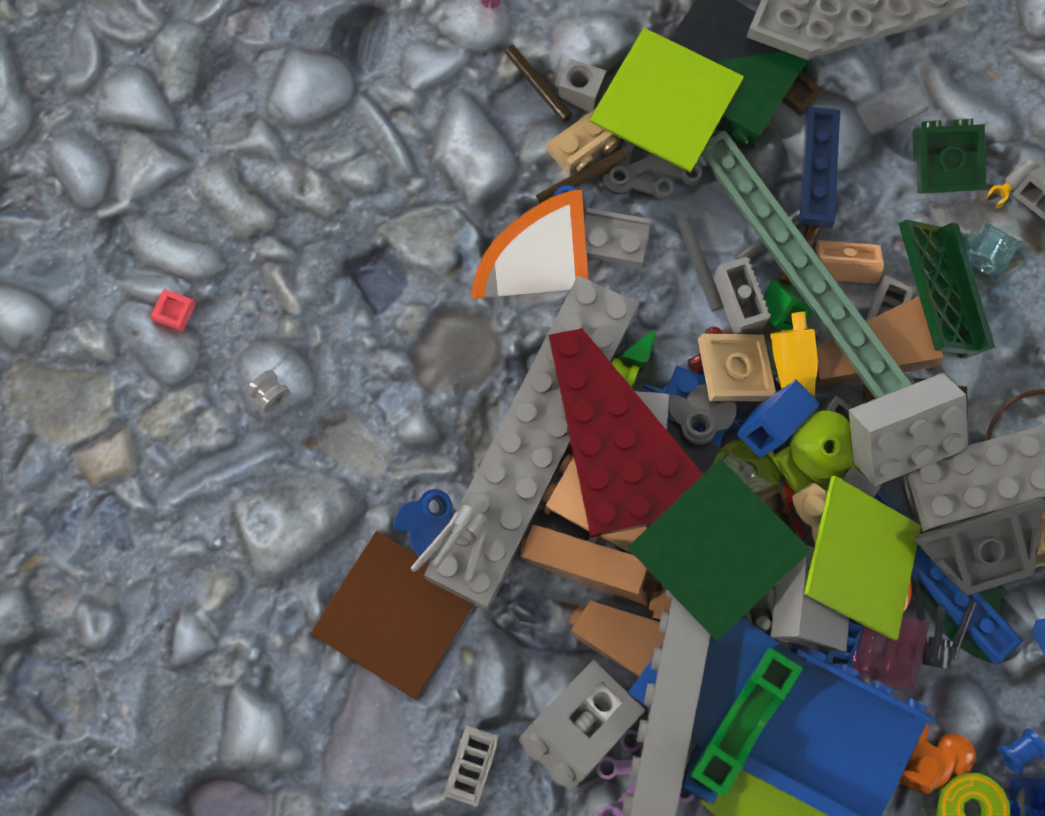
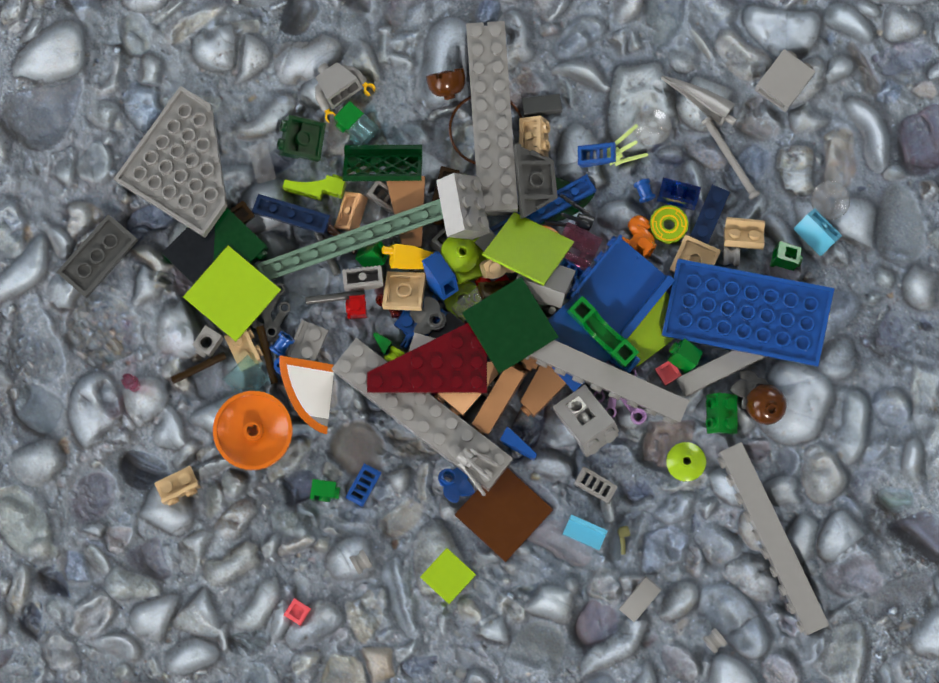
camera: 75 degrees left, 5 degrees up
none -> tan bracket [154,466,201,506]
none -> orange dish [213,391,293,471]
none -> clear light blue piece [223,355,269,394]
none -> blue bush [269,331,295,356]
none -> lime slope [283,174,346,201]
none -> green brick [310,479,341,502]
none -> green brick [334,101,365,135]
none -> blue slope [345,463,382,508]
none -> red brick [346,295,367,319]
none -> lime tile [420,548,476,604]
none -> blue slope [500,427,537,461]
none -> medium azure panel [562,515,608,551]

